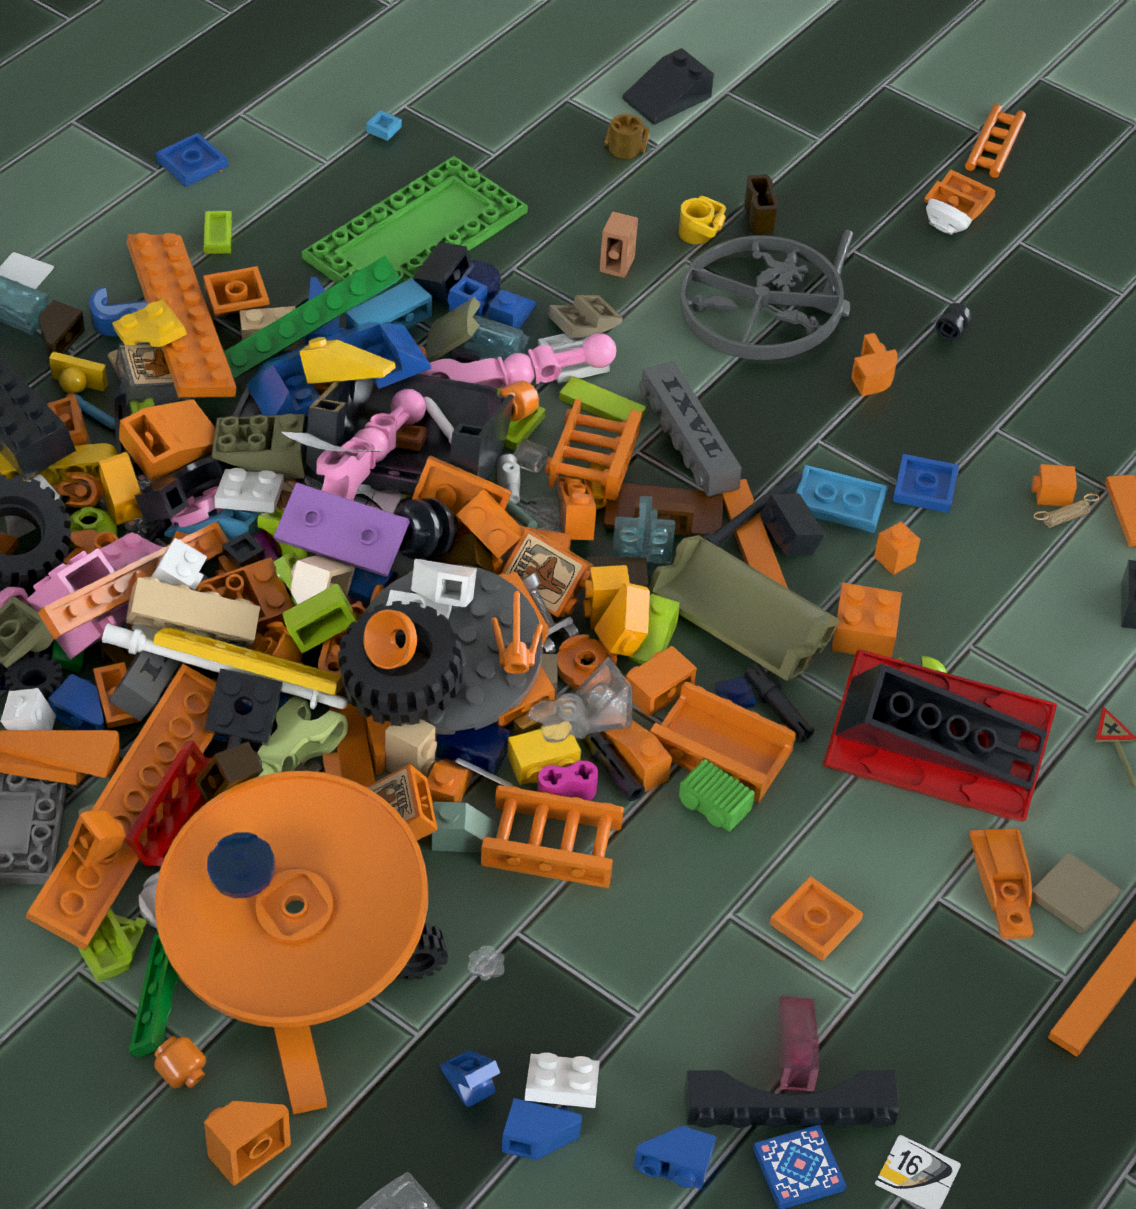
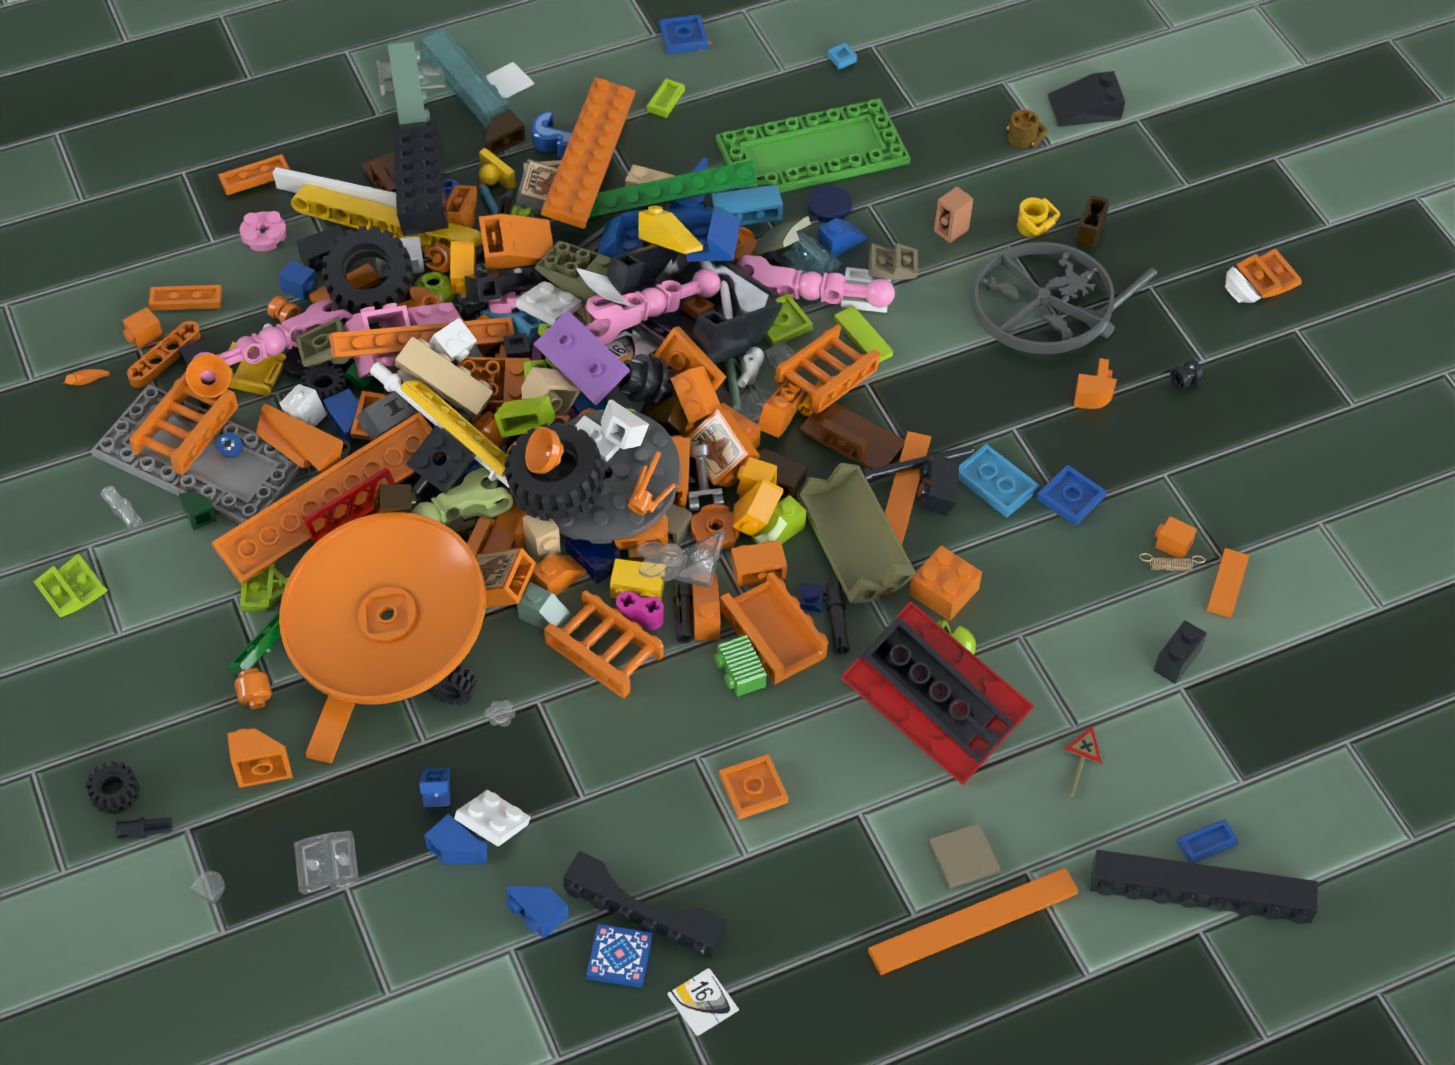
camera: 30 degrees right, 5 degrees up
orange slope [68,810,126,870] -> none
yellow plate [112,299,187,347] -> none
orange slope [203,266,270,318] -> none
clear blue tile [207,832,276,899] -> none
black brick [413,242,474,303] -> none
blue brick [447,276,488,321] -> none
white sticker [455,758,513,786] -> none
orange head [498,380,539,421] -> none
clear light blue bracket [612,496,675,564] -> none
dark grey brick [639,361,742,497] -> none
clear pink slope [779,997,819,1091] -> none
orange brick [874,522,921,575] -> none
orange bar [965,104,1026,178] -> none
orange piece [969,829,1034,939] -> none

